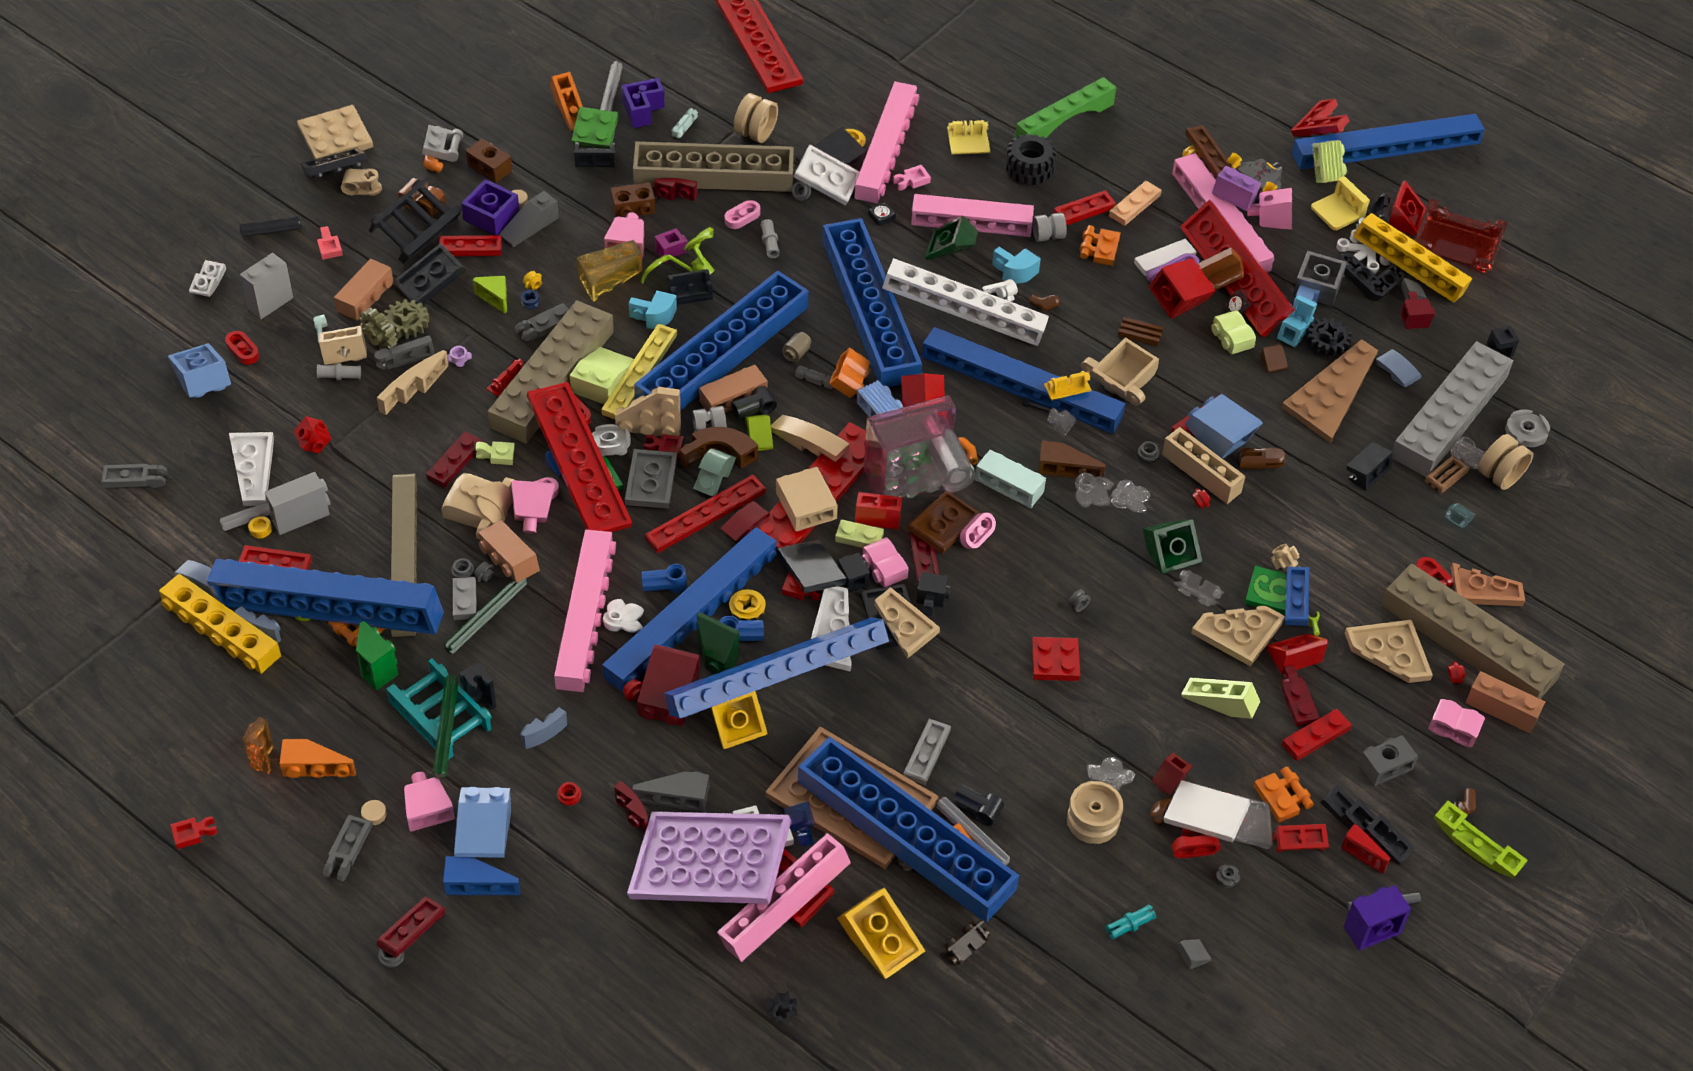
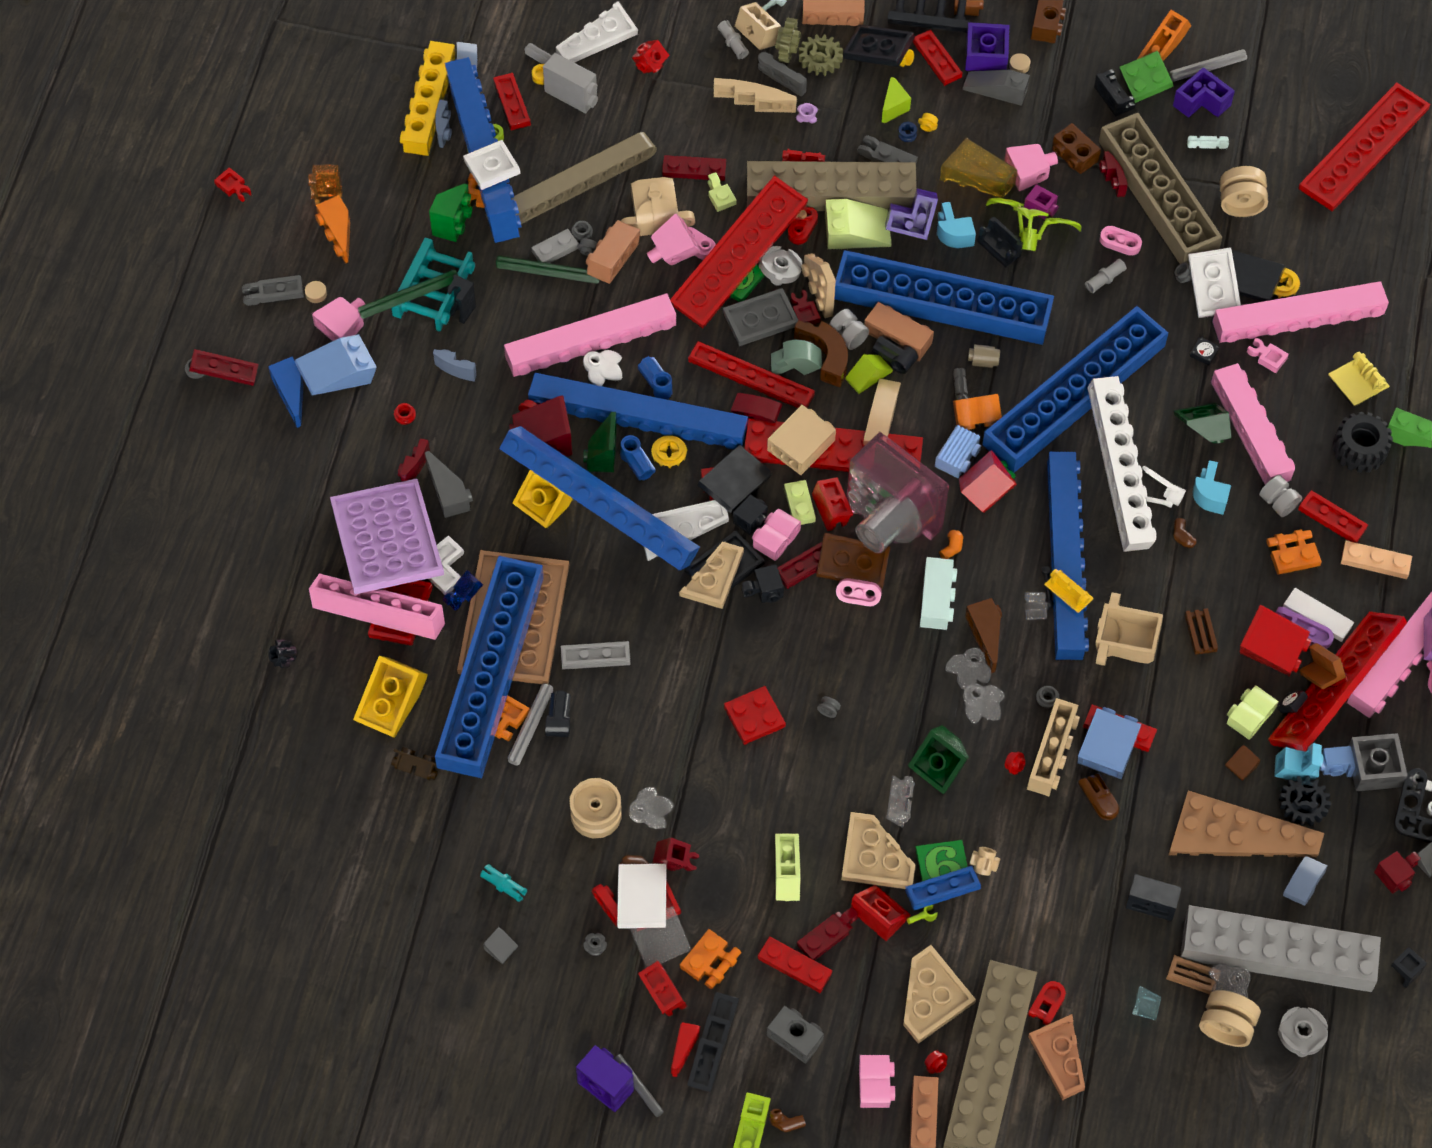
camera: 65 degrees right, 10 degrees up
light yellow plate [602,324,677,419] -> none
none -> white plate [463,140,520,190]
none -> brick [885,188,938,240]

